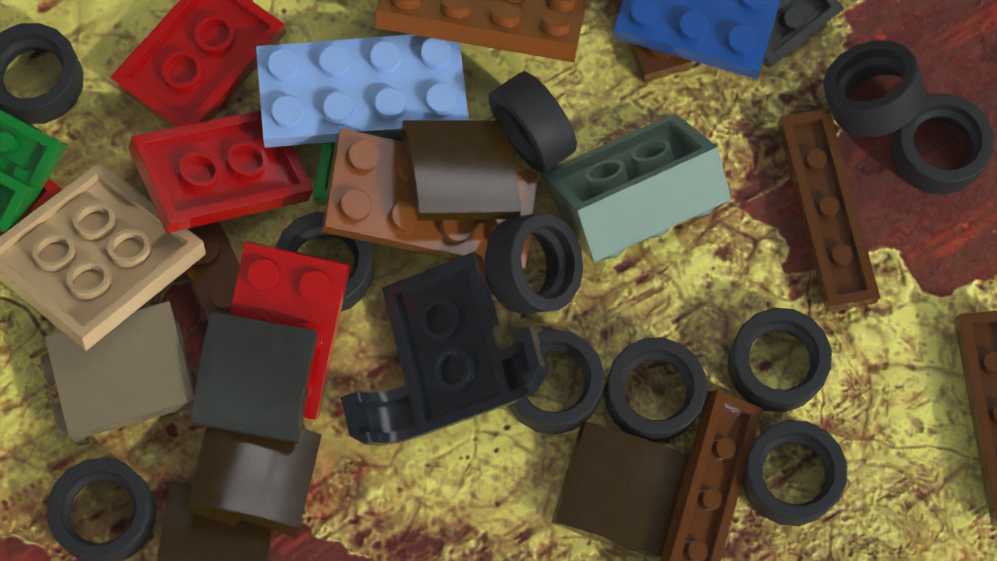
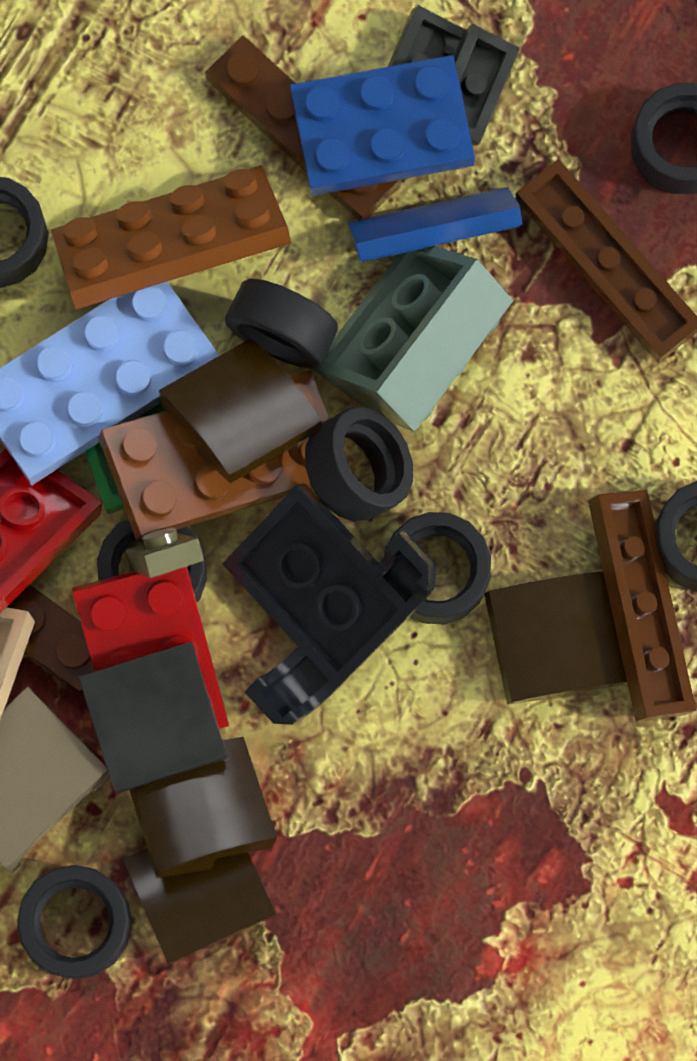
camera: 25 degrees left, 5 degrees up
black tyre [604,337,707,442] -> none
black tyre [728,308,832,412] -> none
black tyre [823,40,926,137] -> none
none -> olive plate [126,528,204,578]
none -> blue tile [348,187,522,262]

